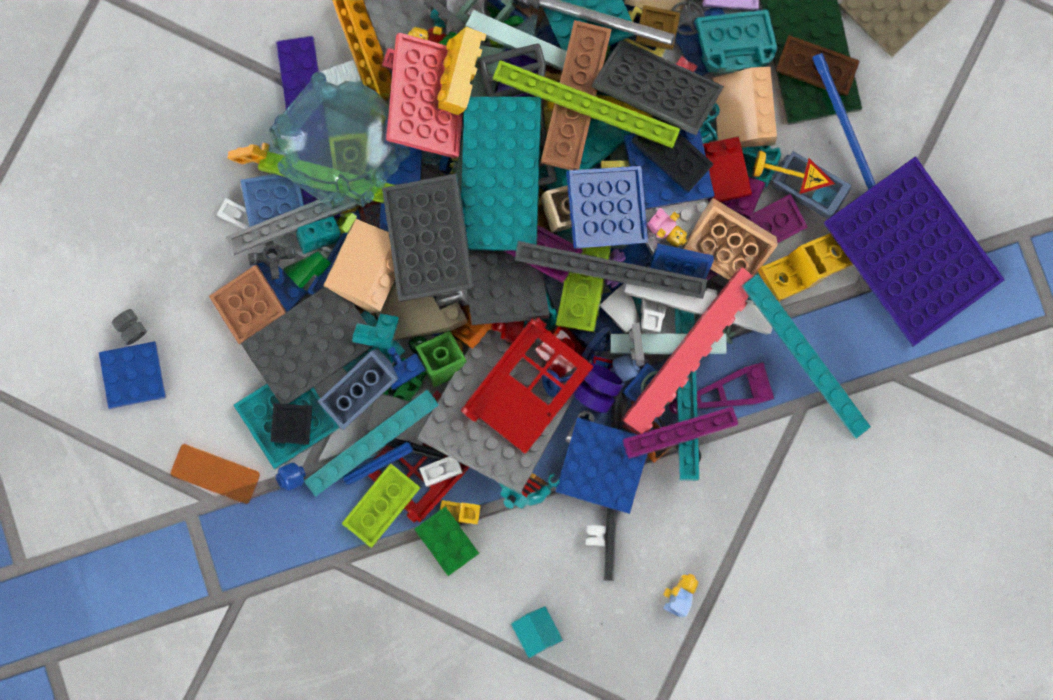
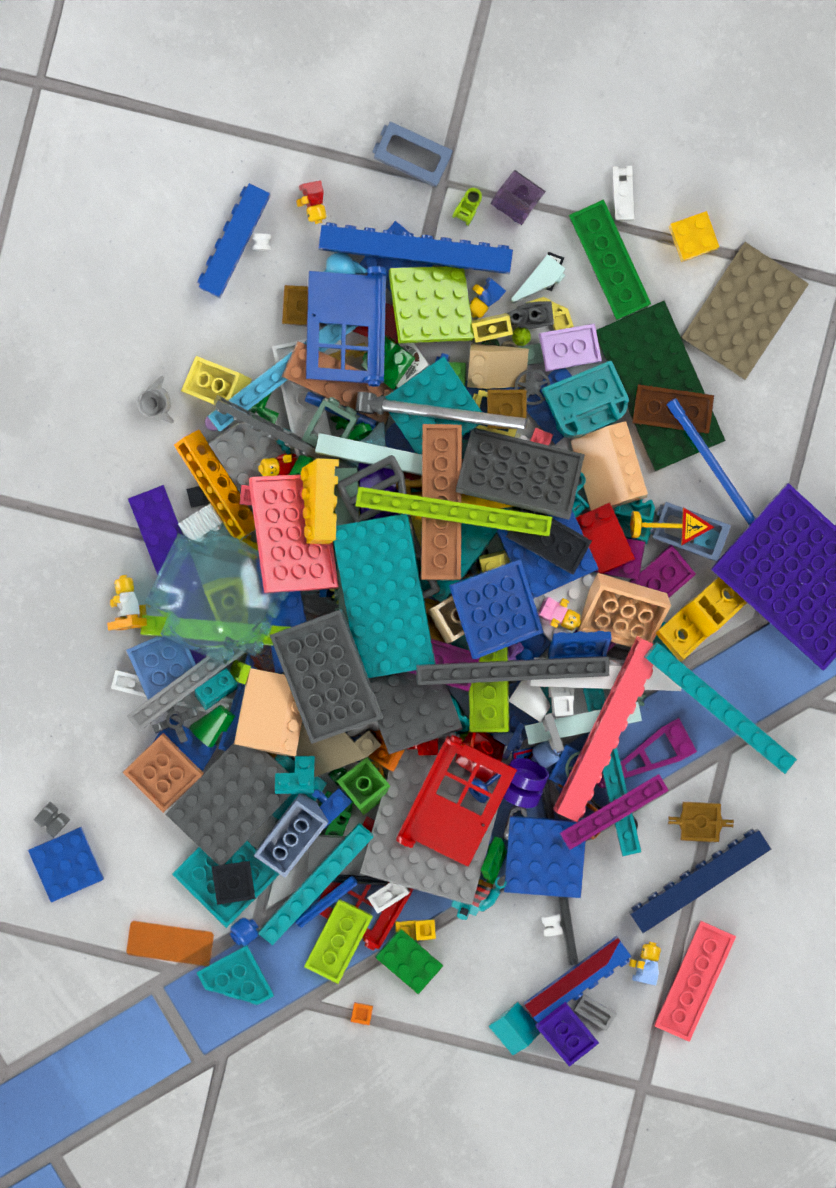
camera: 10 degrees left, 10 degrees up
none -> piece [110,575,140,618]
none -> black plate [186,486,210,508]
none -> teal plate [196,945,274,1005]
none -> orange tile [351,1002,373,1025]
none -> green plate [481,837,507,884]
none -> brick [524,936,631,1023]
none -> dark purple plate [535,1002,599,1067]
none -> light grey tile [574,994,617,1031]
none -> dark blue brick [629,828,771,933]
none -> coral plate [654,920,736,1042]
none -> pearl gold plate [668,801,734,842]

